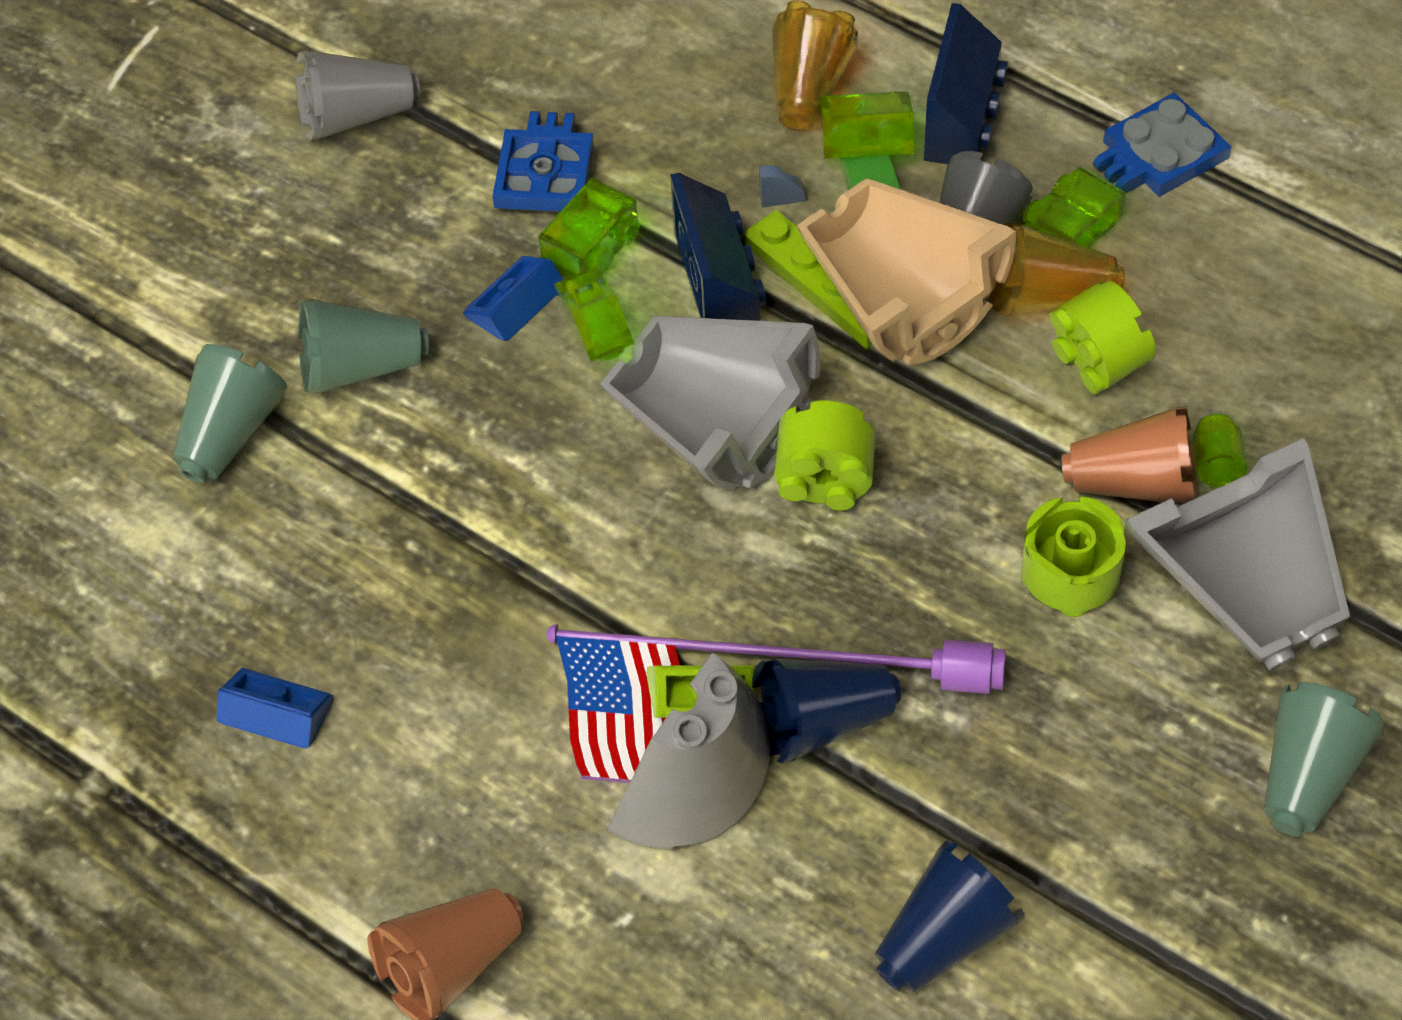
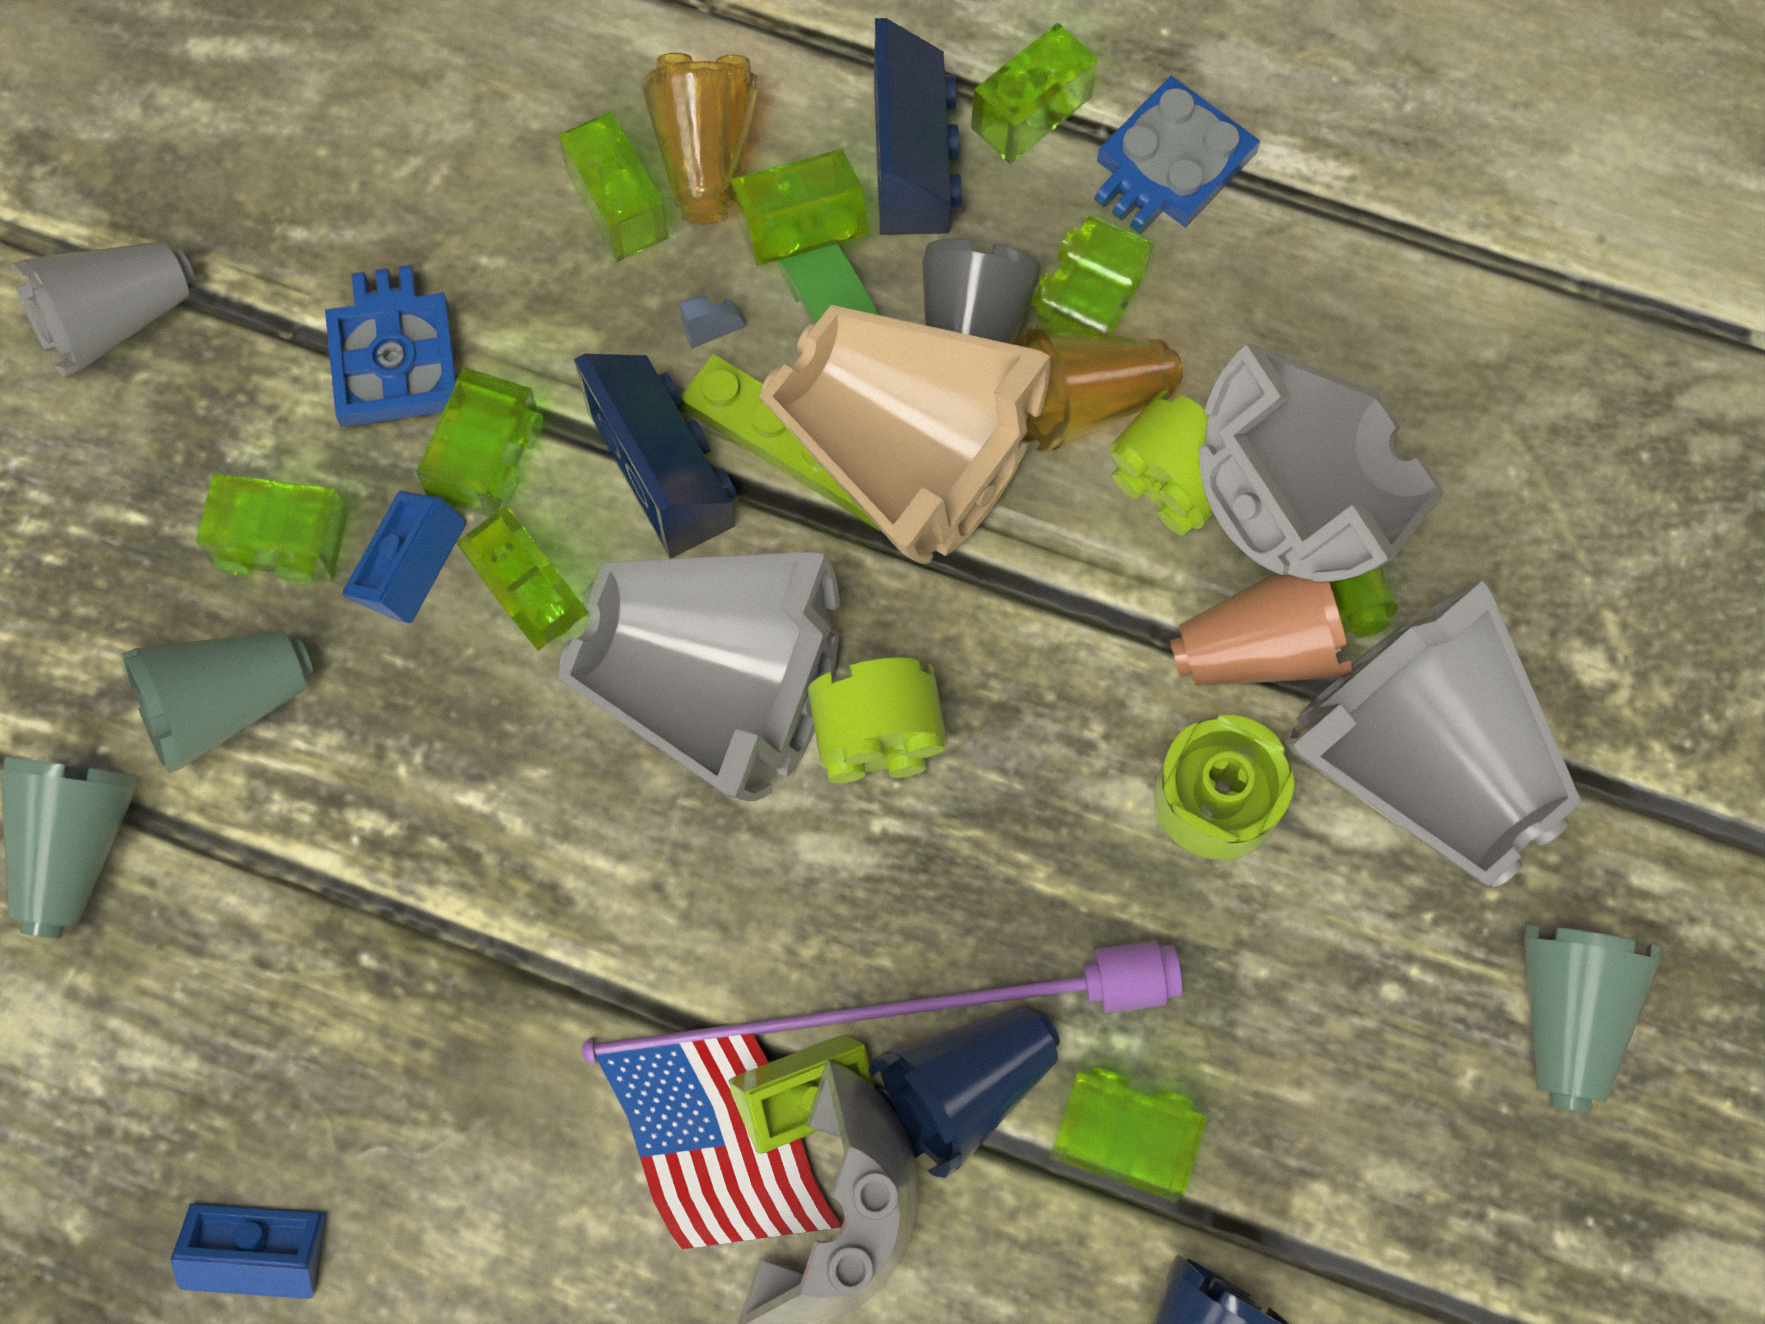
camera: 20 degrees left, 15 degrees up
none -> clear neon green brick [196,473,348,584]
none -> clear neon green brick [558,111,669,262]
none -> clear neon green brick [971,22,1098,164]
none -> clear neon green brick [1048,1068,1208,1203]
none -> light grey cone [1199,344,1444,582]

